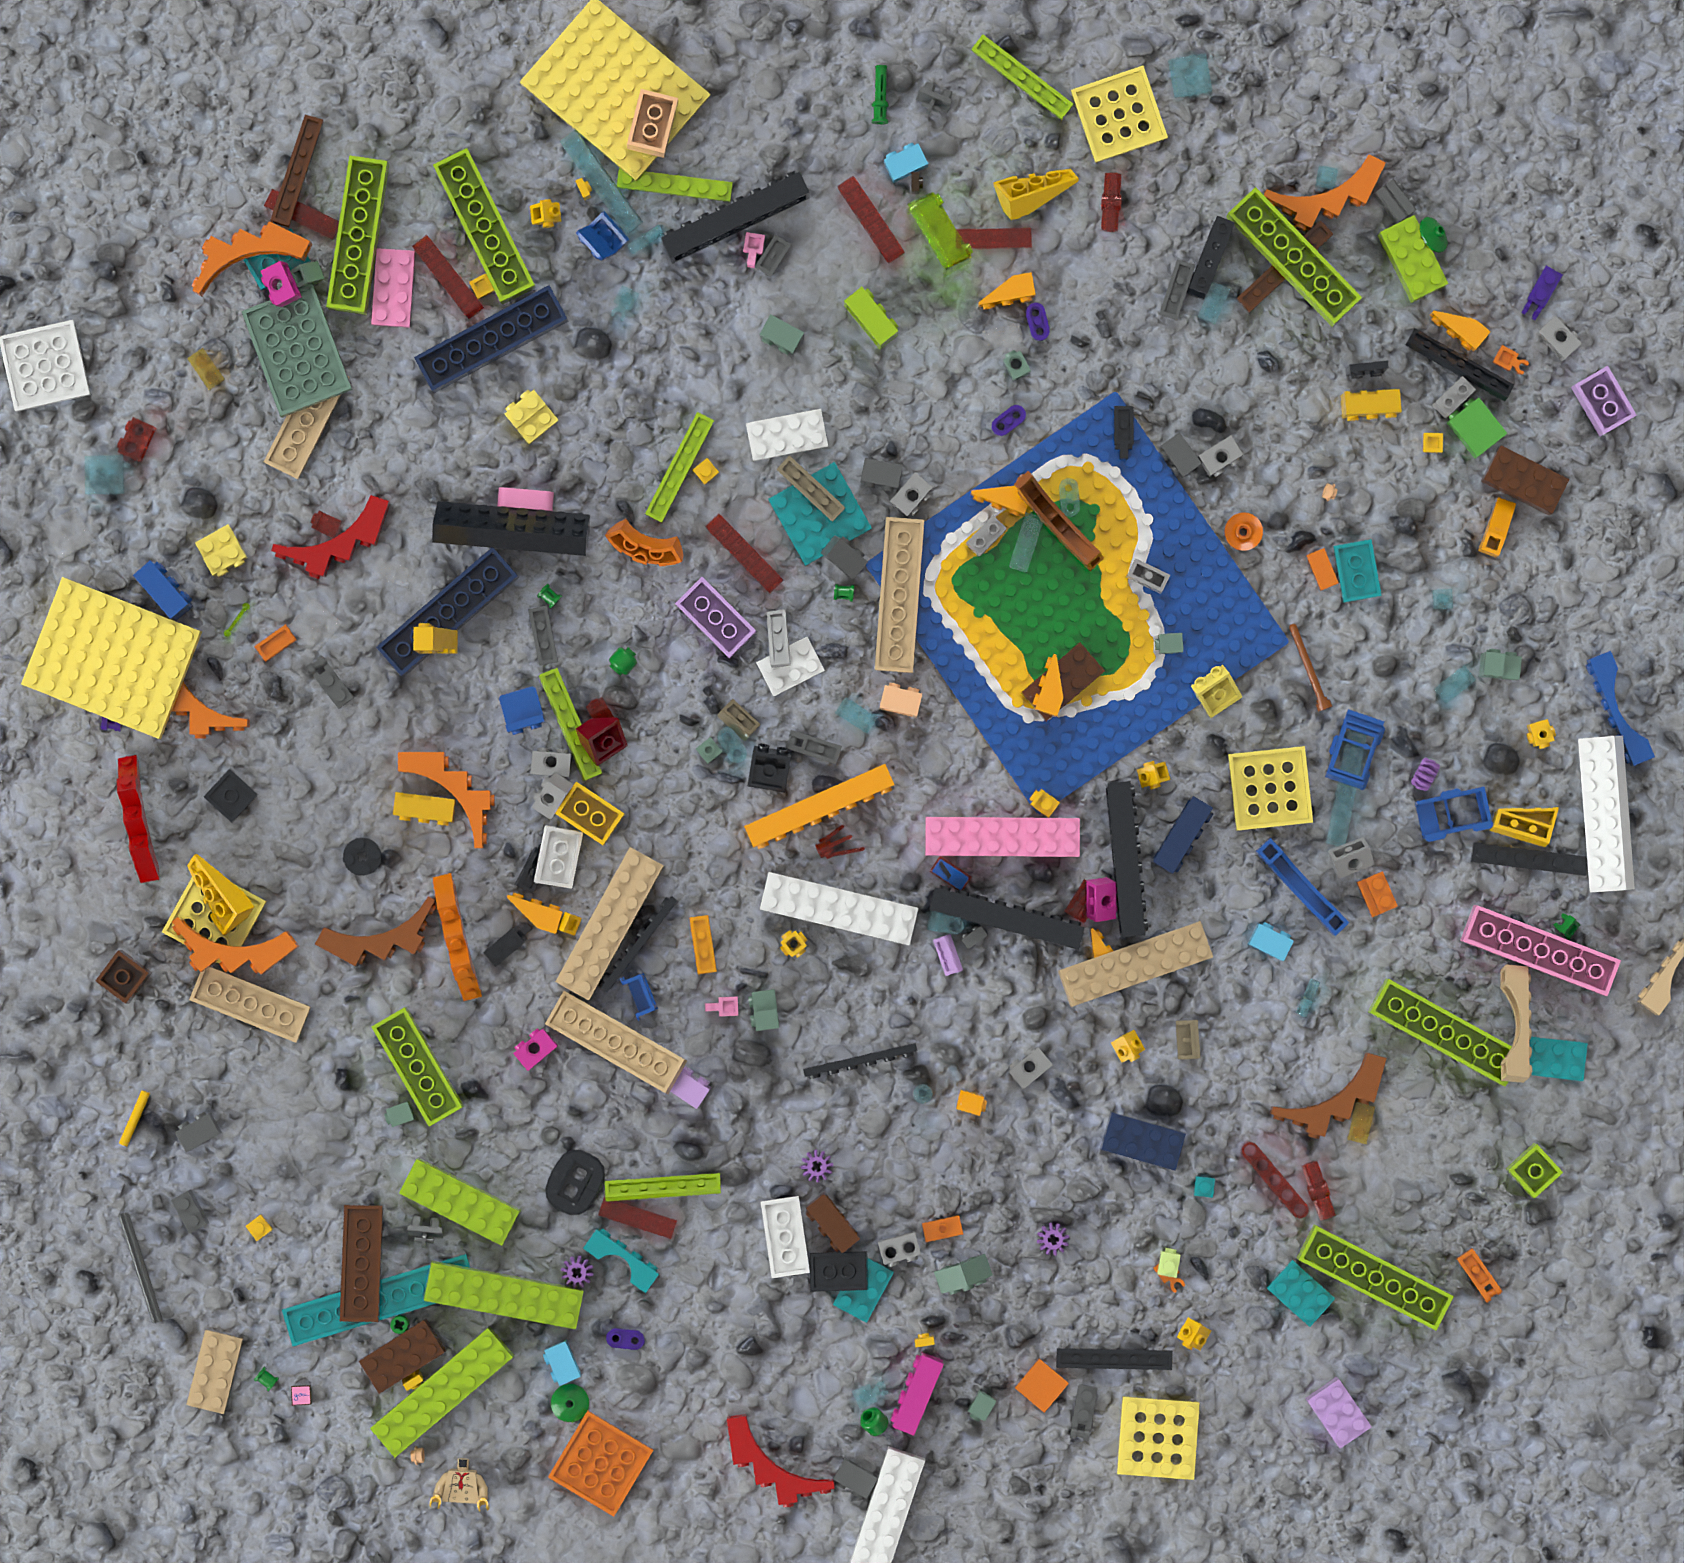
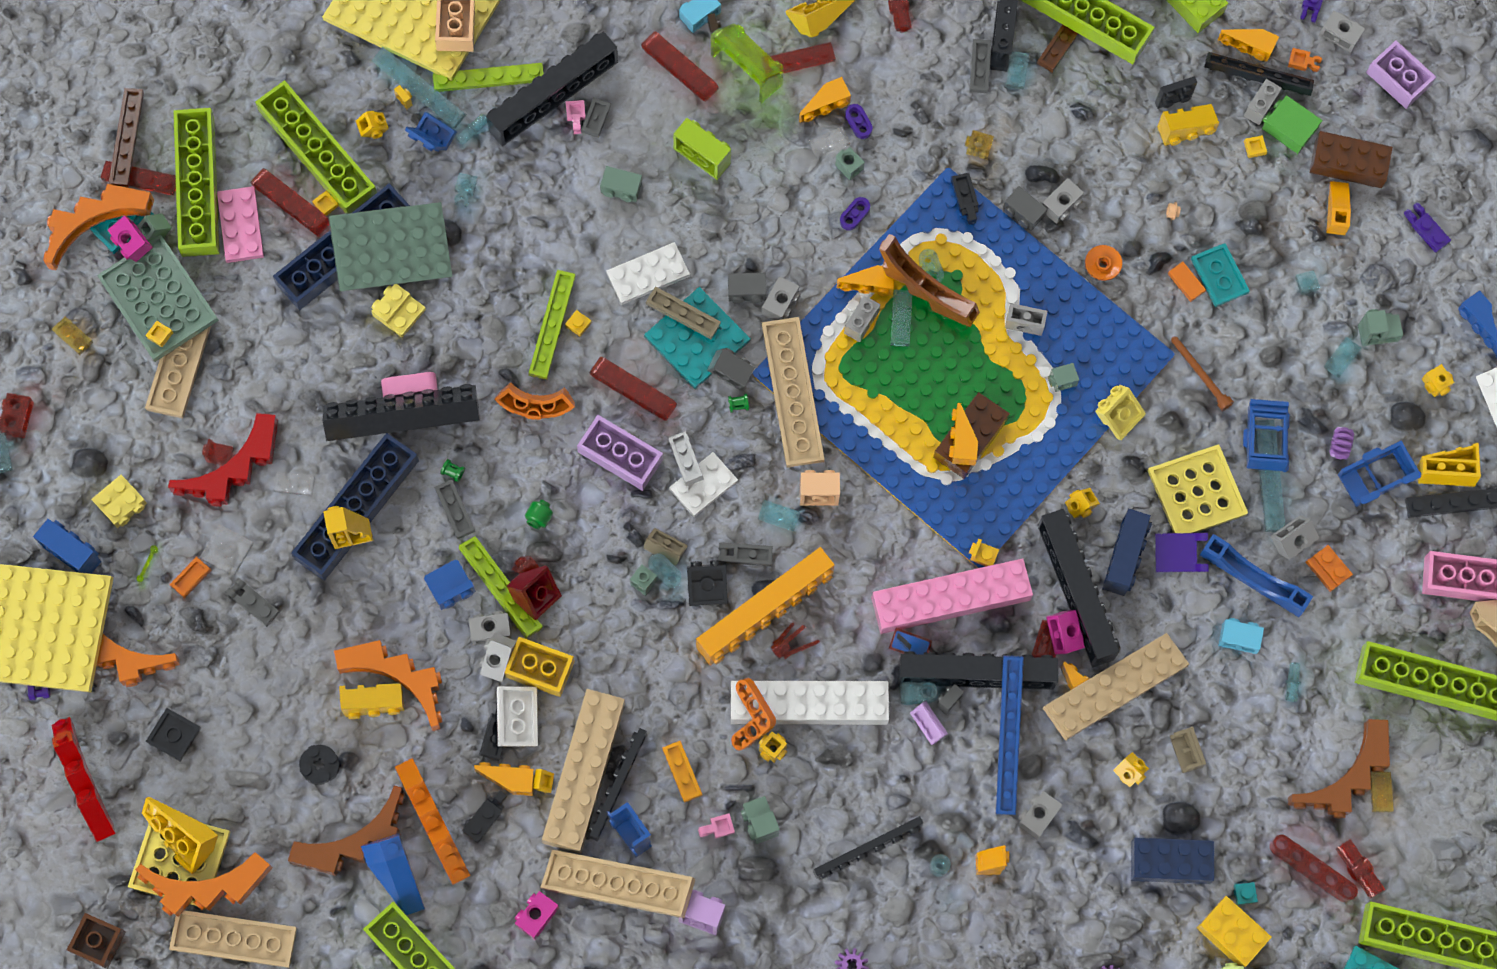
camera: 20 degrees left, 15 degrees down
none -> yellow plate [145,321,174,347]
none -> sand green plate [328,202,452,292]
none -> blue wedge [361,833,425,916]
none -> orange beam [731,678,776,750]
none -> clear yellow brick [964,130,994,160]
none -> blue tile [995,655,1024,815]
none -> dark purple flag [1155,533,1209,572]
none -> yellow brick [1196,896,1272,968]
none -> dark purple hinge [1404,203,1451,253]

